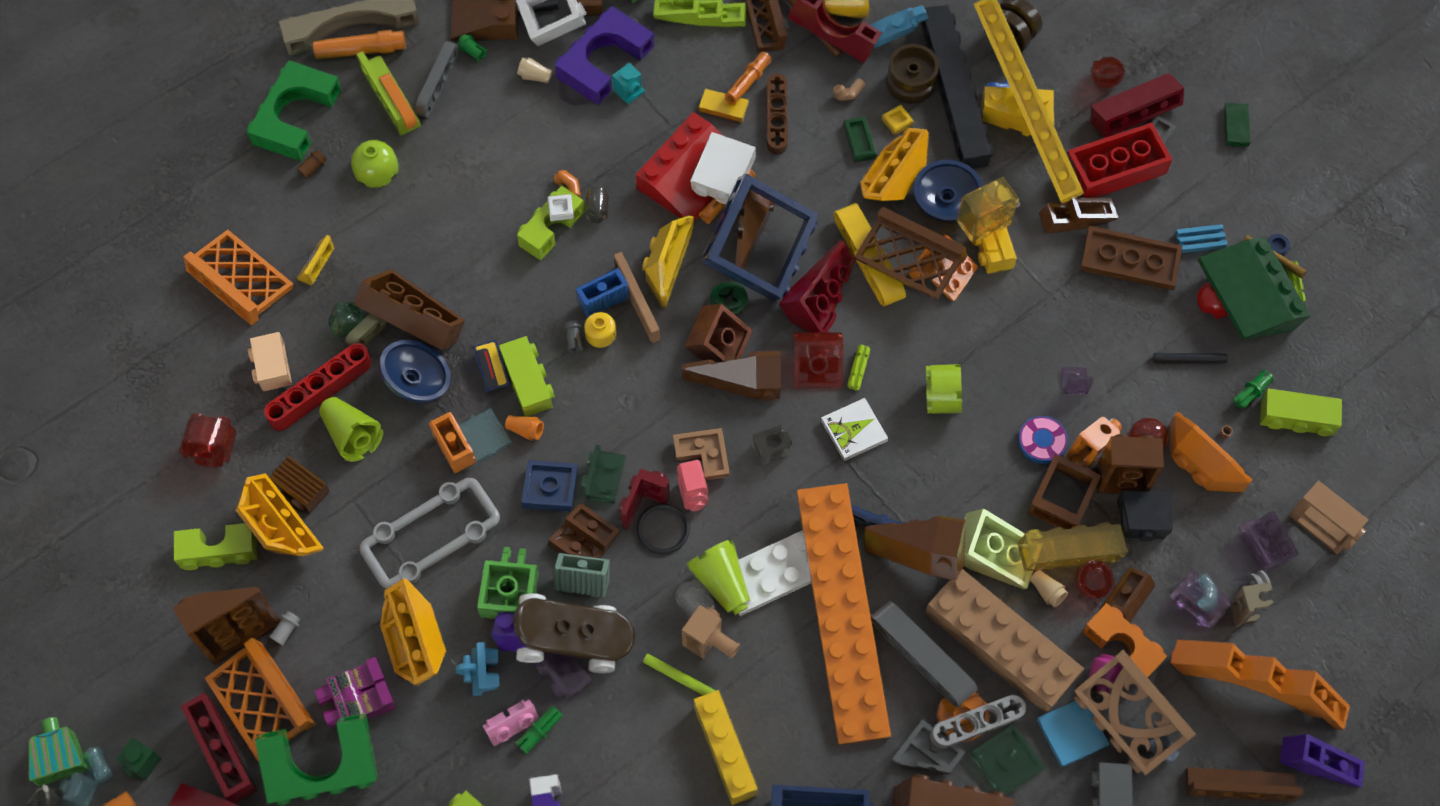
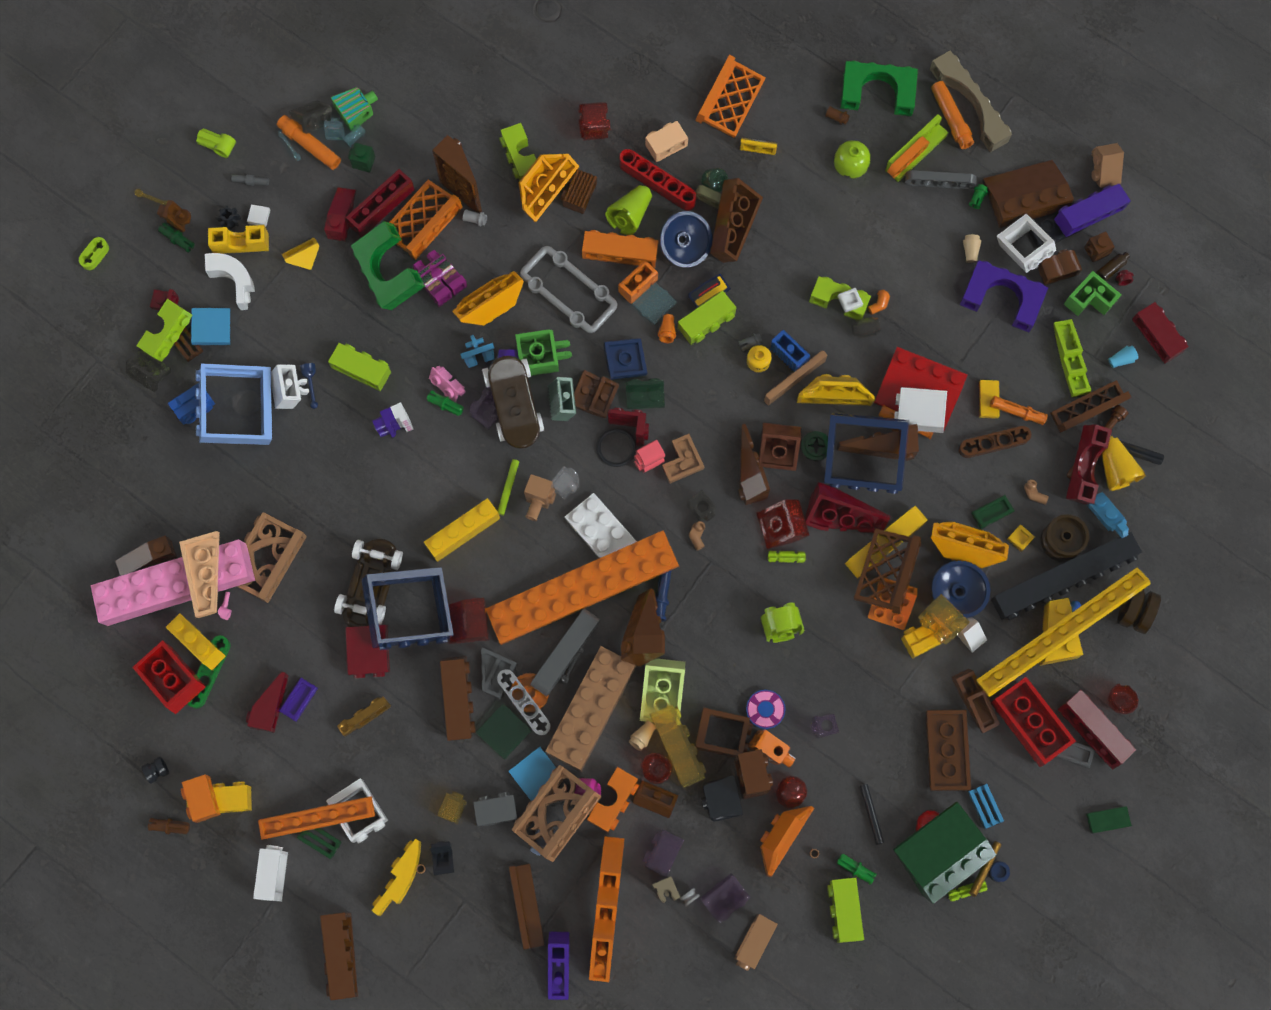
camera: 75 degrees right, 10 degrees up
teal brick [612,63,645,105] -> none
lime cone [686,540,750,615] -> none
white tile [821,398,888,461] -> none
clear light blue arm [1196,573,1219,612] -> none
none -> clear red slope [448,598,489,644]
none -> orange brick [582,230,658,268]
none -> medium nougat arm [689,521,705,551]

